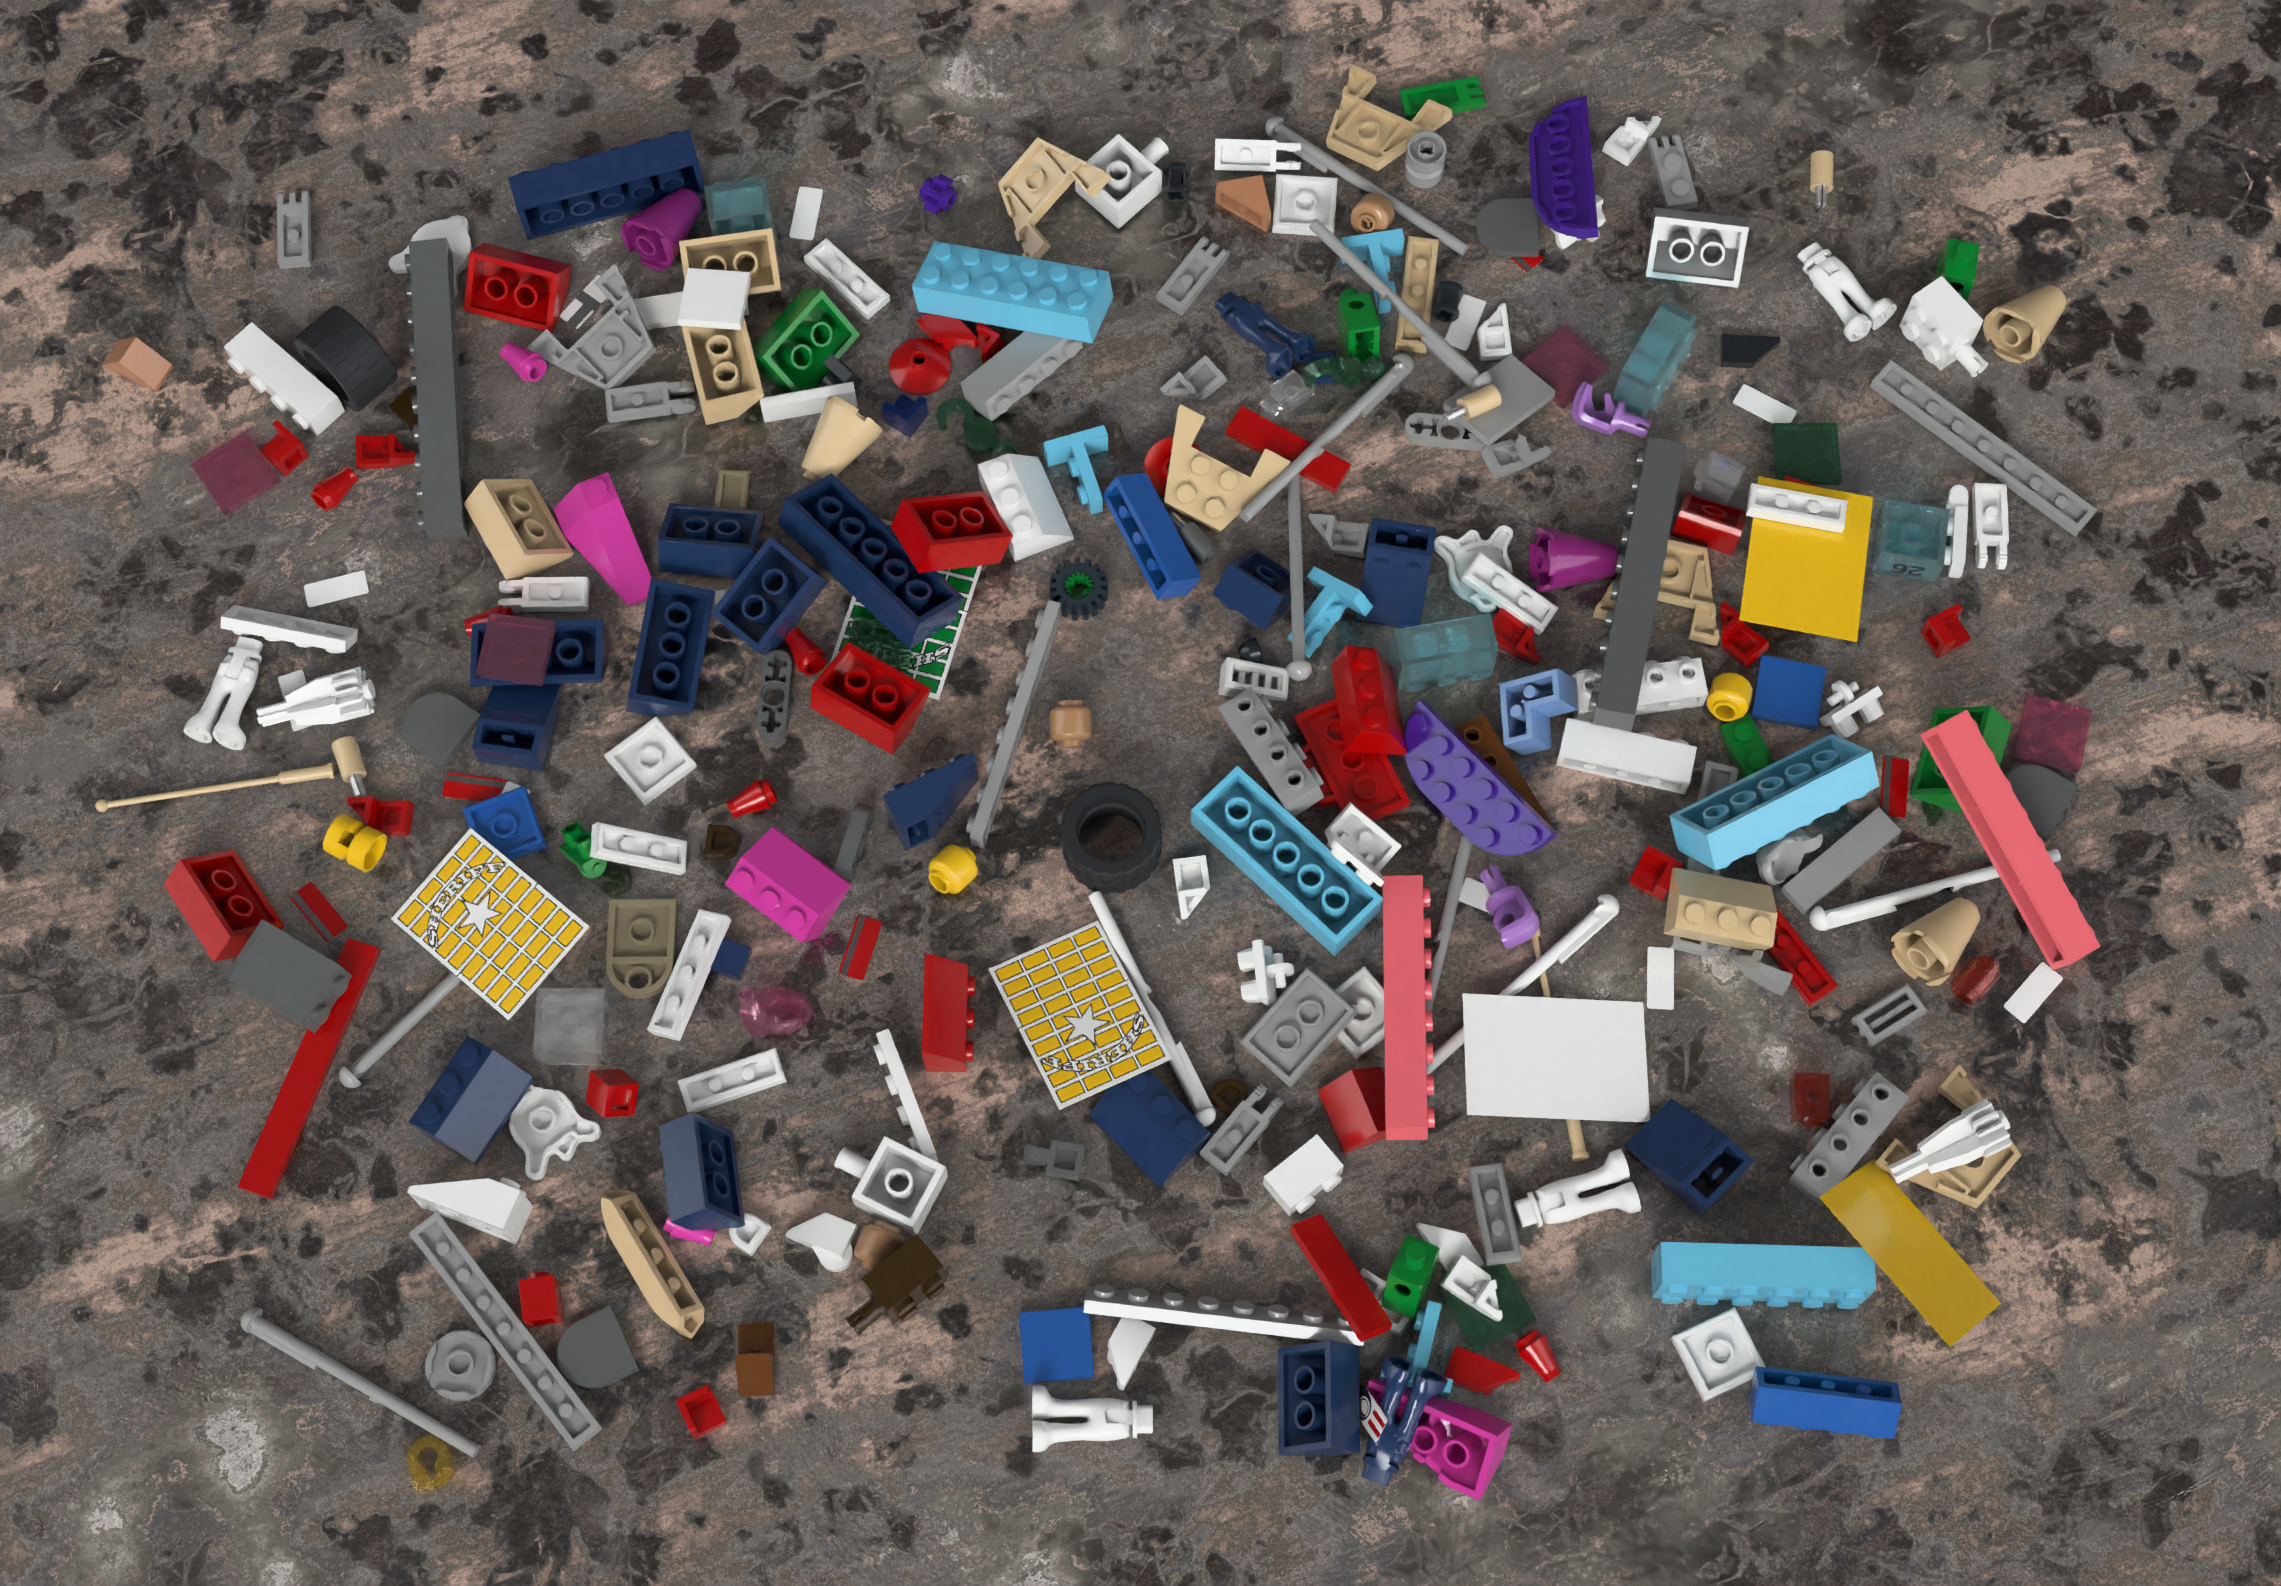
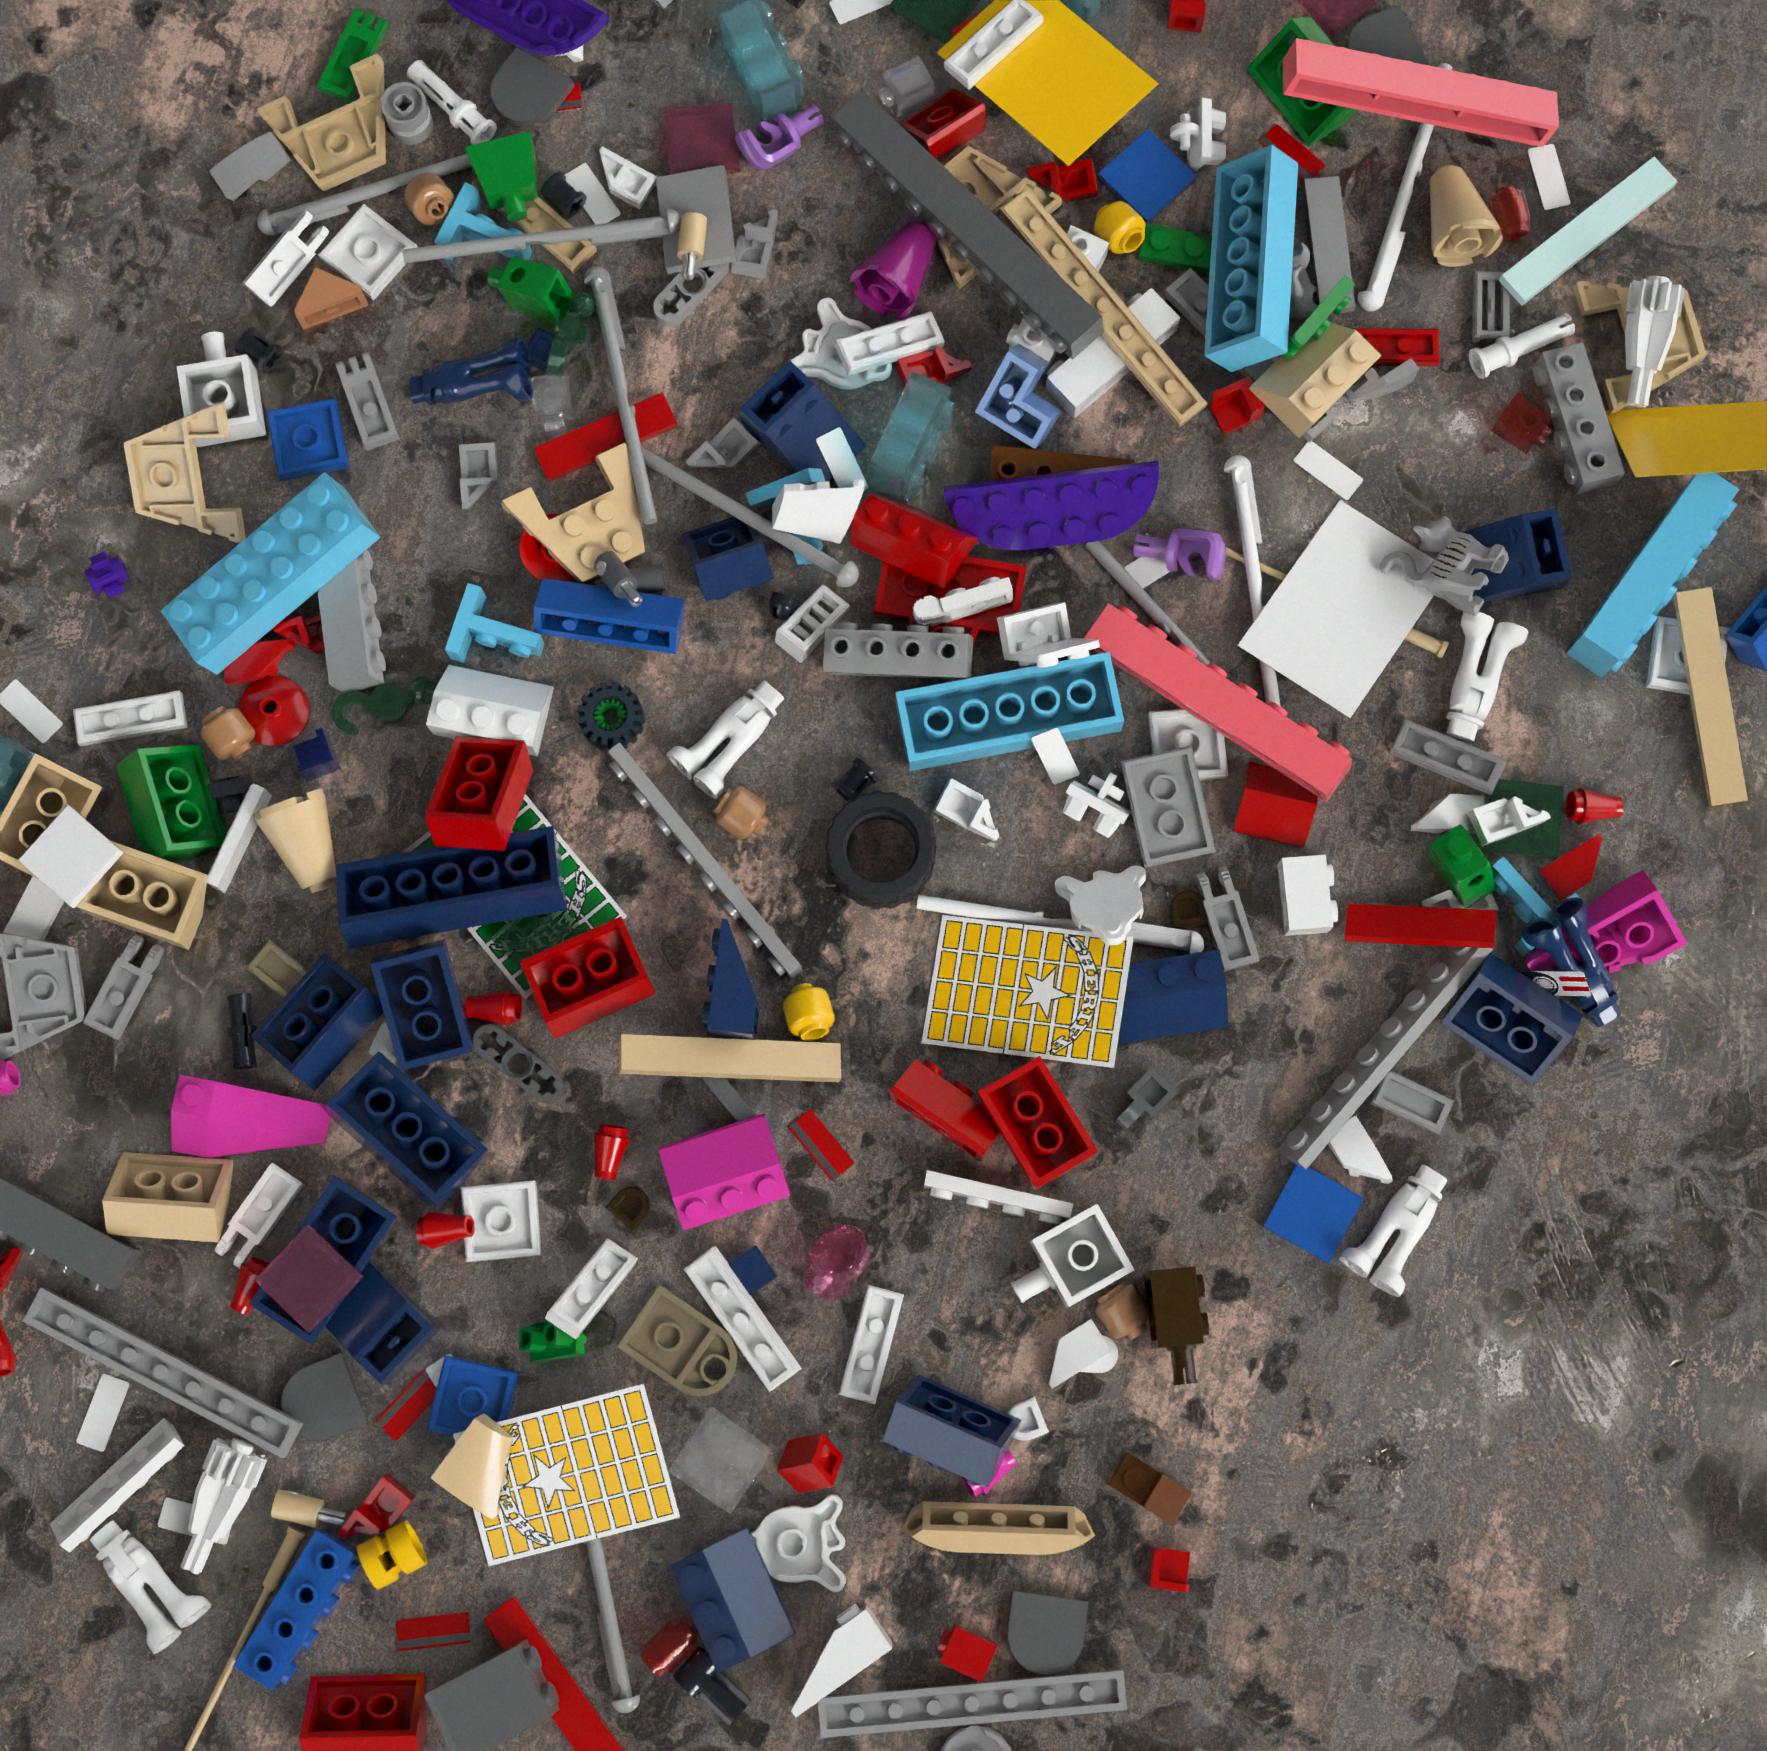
camera: 55 degrees left, 10 degrees up
none -> light grey plate [23,1287,304,1458]
none -> medium nougat head [200,706,255,761]
none -> light grey slope [209,132,291,201]
none -> black pin [227,993,257,1070]
none -> blue brick [233,1529,361,1691]
none -> blue tile [266,398,350,481]
none -> white pin [406,60,497,145]
none -> red cone [416,1212,475,1249]
none -> tan slope [431,1413,513,1519]
none -> green torso [465,131,538,222]
none -> dark grey piece [594,551,643,607]
none -> tan tile [619,1034,842,1082]
none -> clear red brick [639,1619,697,1678]
none -> white piece [666,680,784,799]
none -> black piece [673,1646,752,1726]
none -> white slope [772,479,864,543]
none -> white sticker [816,427,868,491]
none -> black bush [831,757,879,802]
none -> white hinge [913,577,1013,626]
none -> red slope [977,1056,1099,1190]
none -> tan tile [999,187,1207,428]
none -> white sticker [1031,728,1080,785]
none -> white tile [1055,865,1146,945]
none -> green hinge [1282,275,1356,359]
none -> light grey tile [1370,1071,1454,1135]
none -> light grey animal [1380,516,1509,616]
none -> white pin [1469,313,1575,379]
none -> light aqua tile [1499,157,1678,306]
none -> tan tile [1673,587,1748,807]

